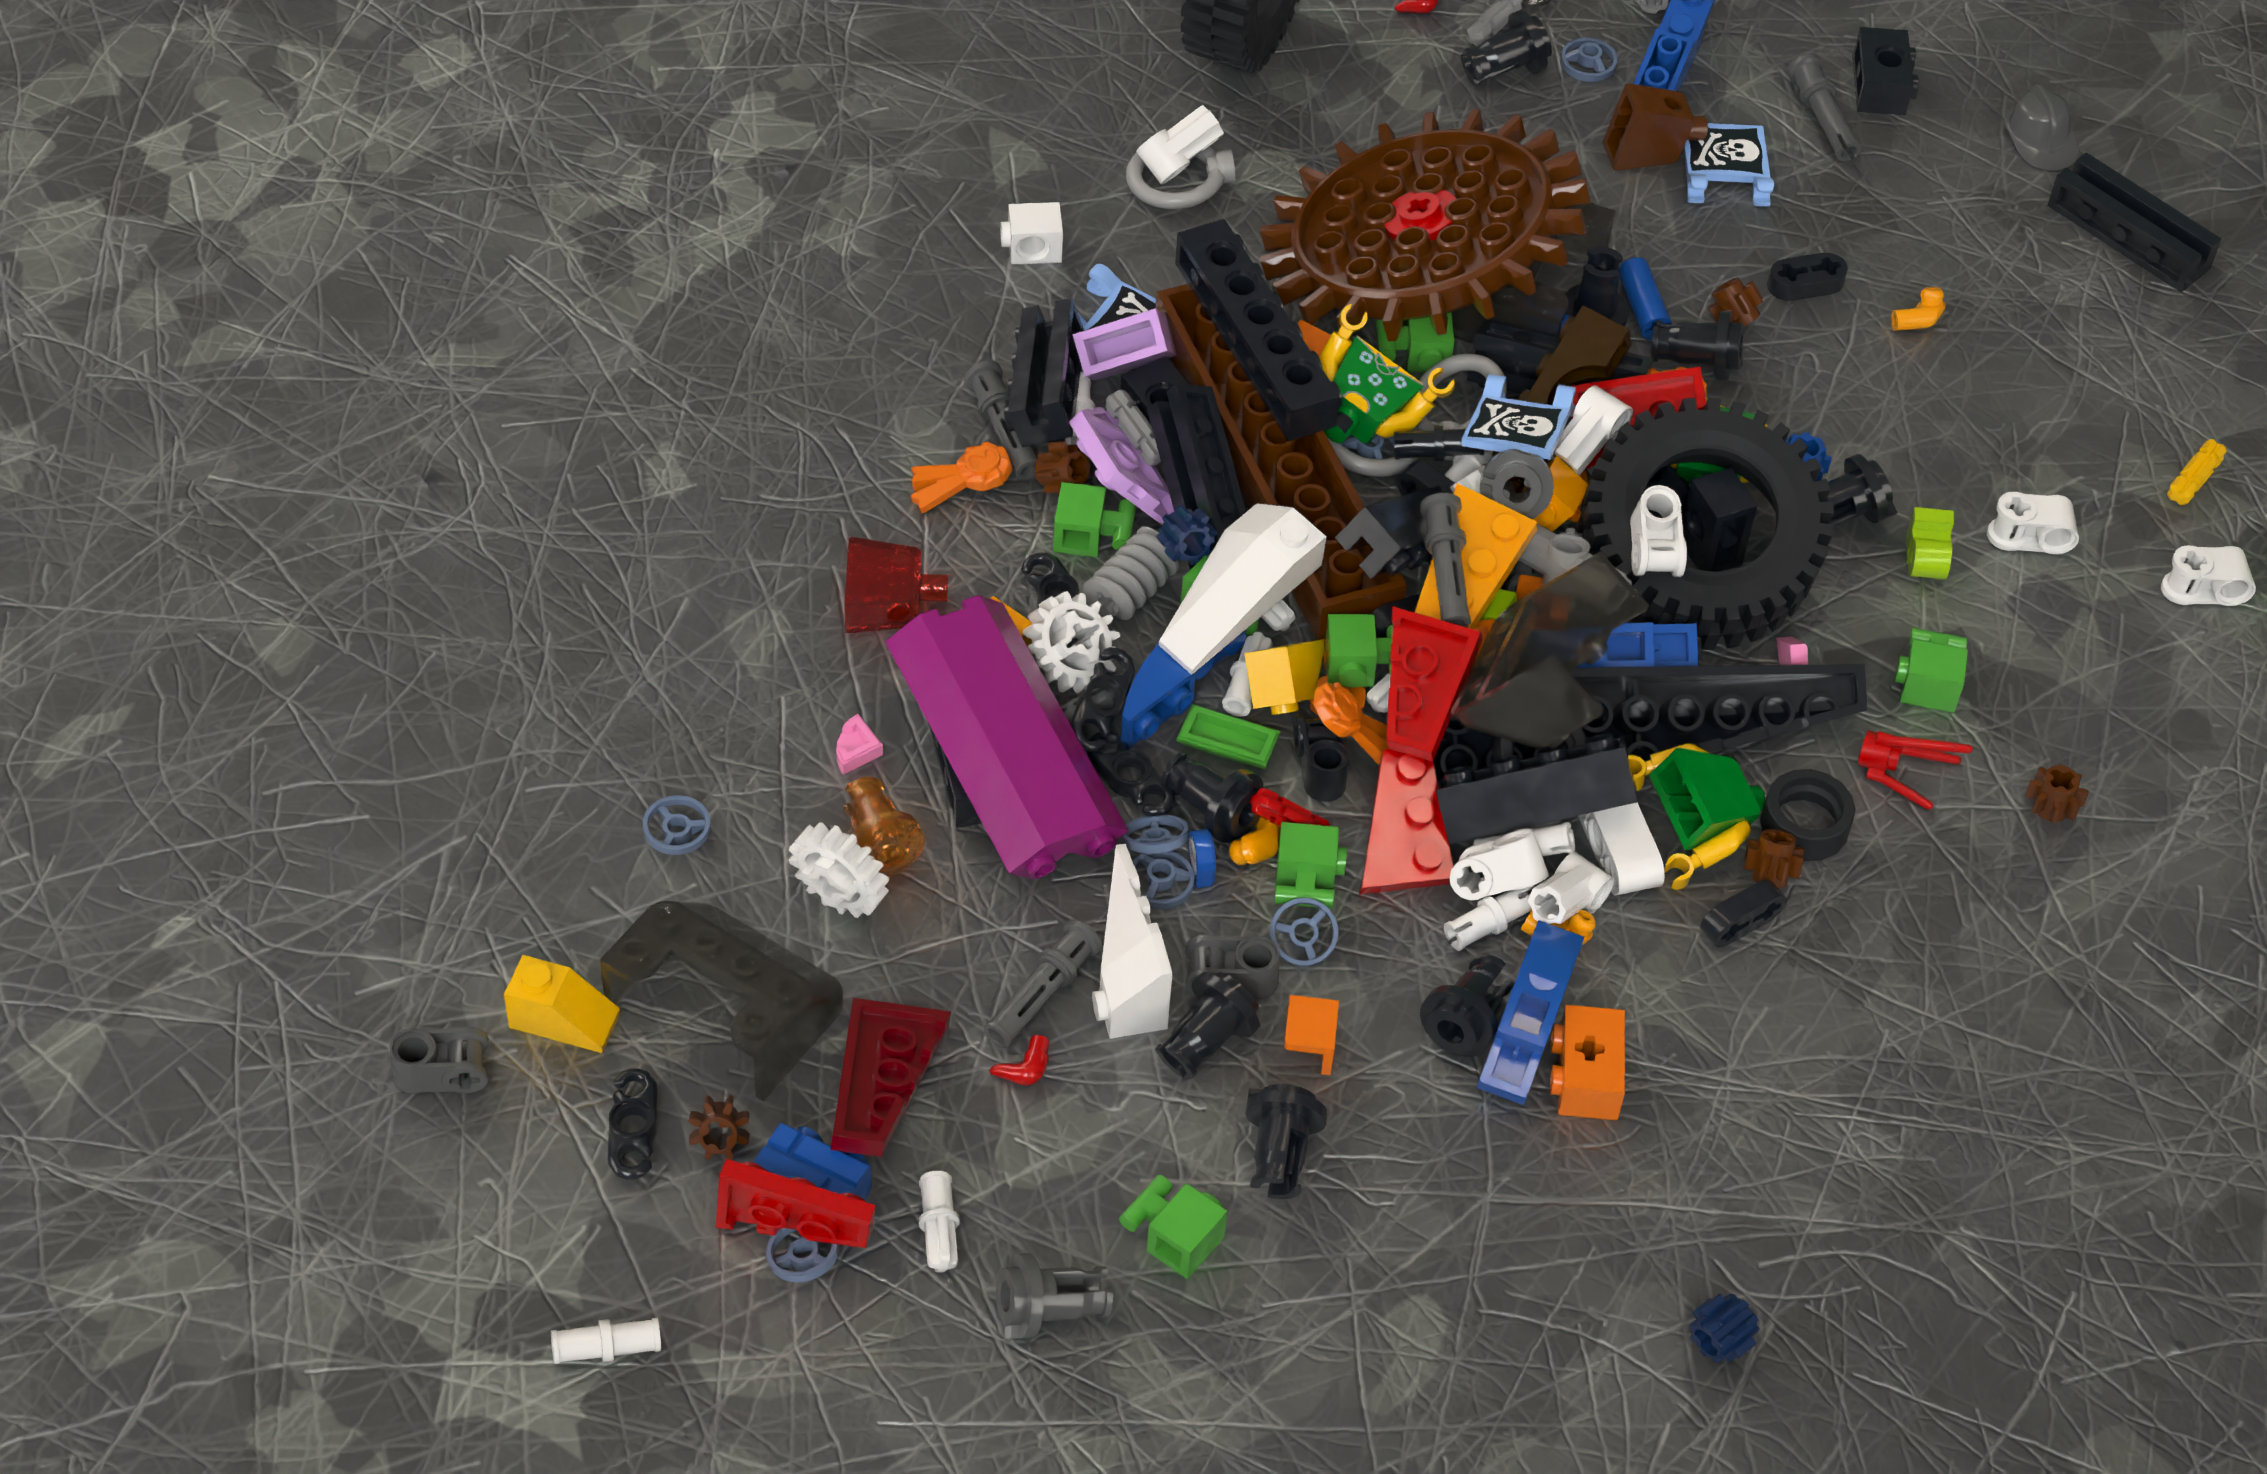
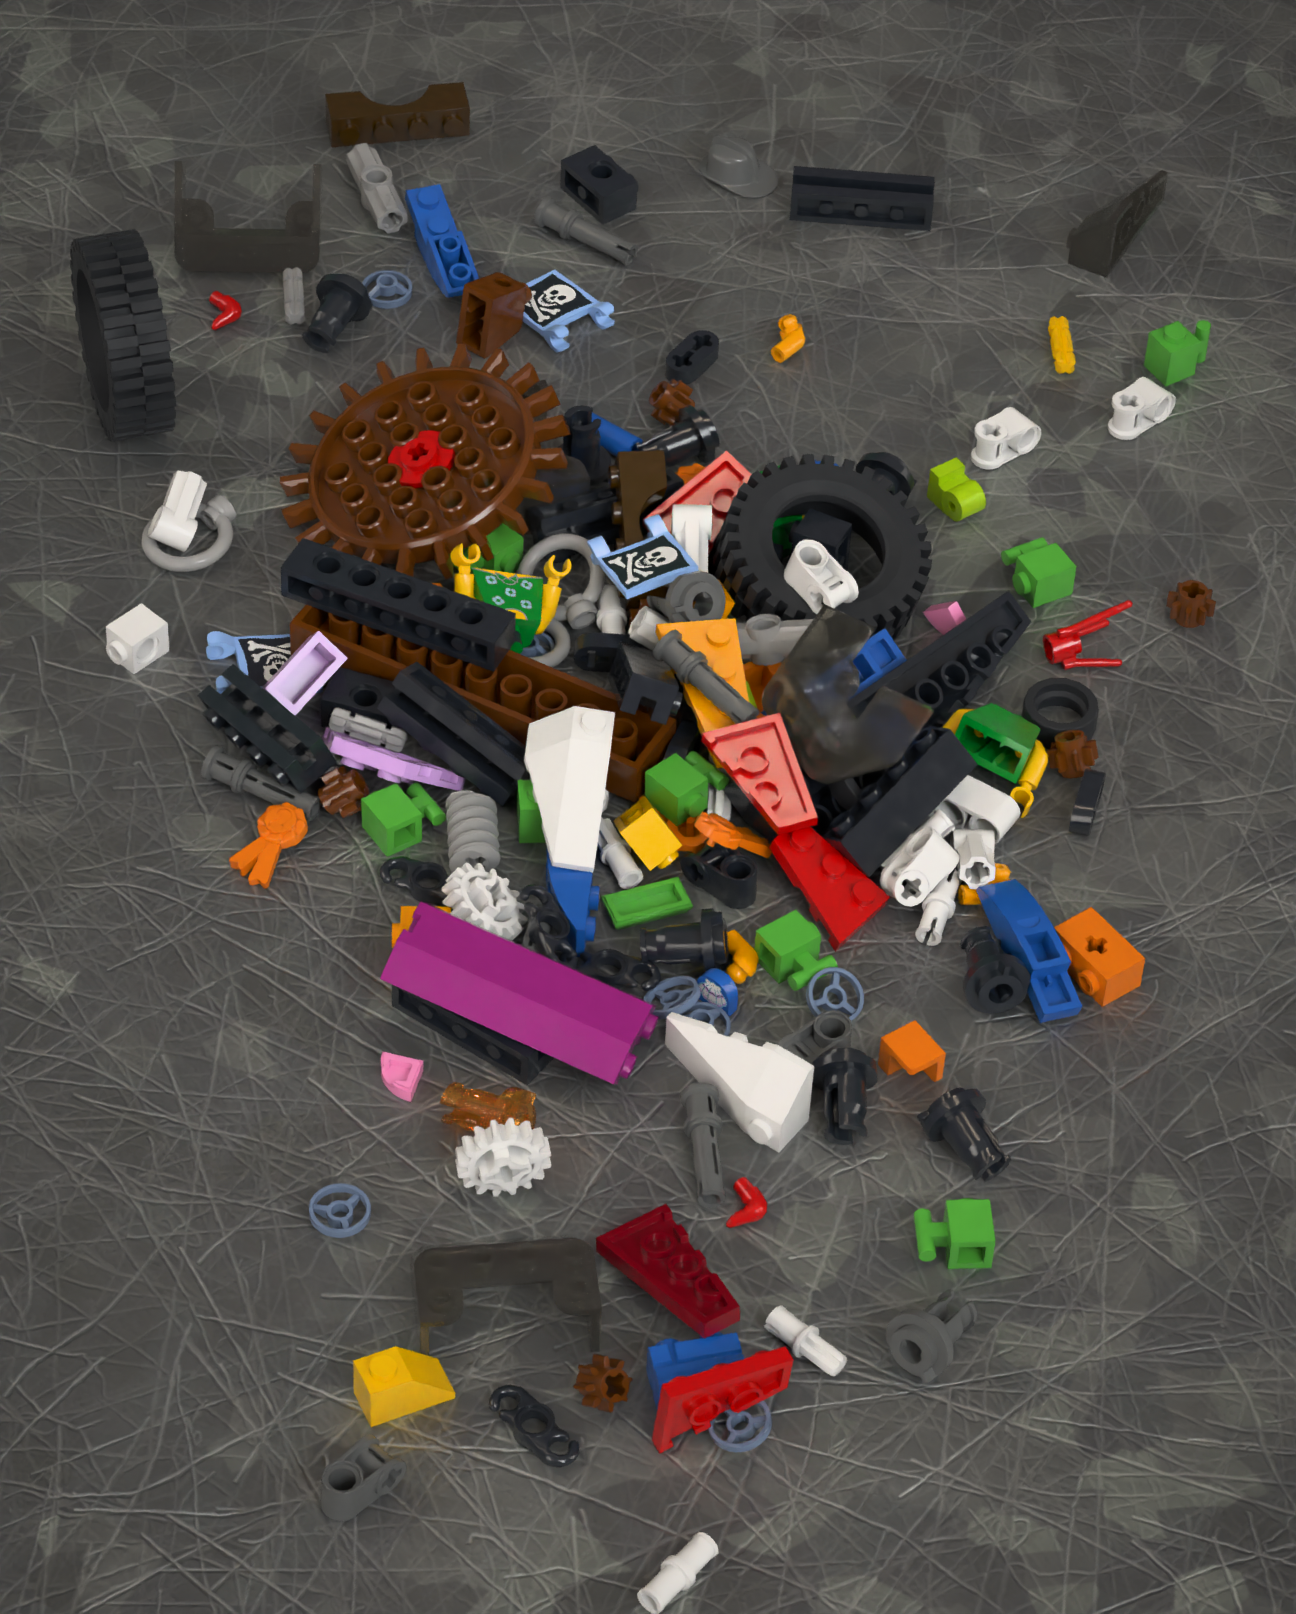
camera: 40 degrees left, 5 degrees down
clear red torso [844,537,948,633] -> none
dark blue gear [1156,505,1217,565] -> none
red axle [1250,788,1330,828] -> none
black pin [1394,426,1484,461] -> none

